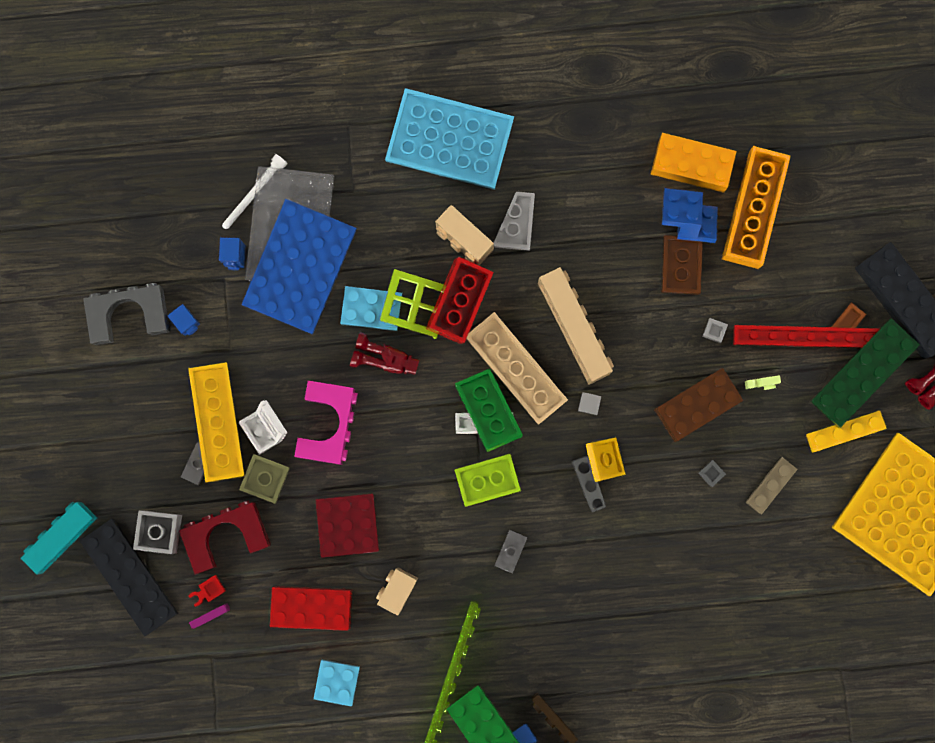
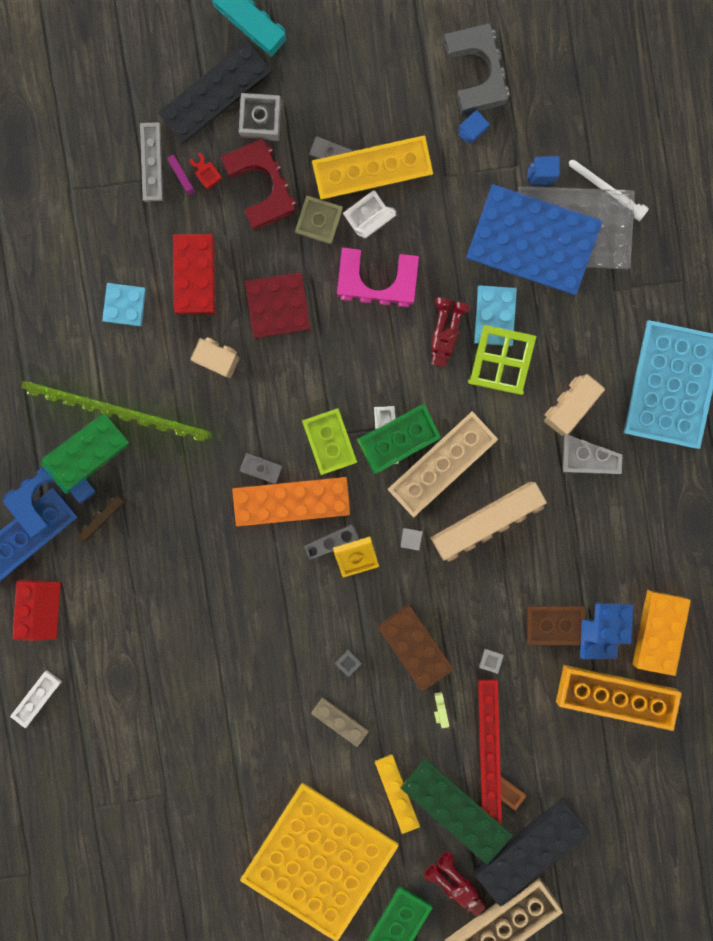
camera: 85 degrees right, 5 degrees up
red brick [426,257,494,344] -> none
none -> light grey plate [140,122,163,202]
none -> orange plate [232,477,350,526]

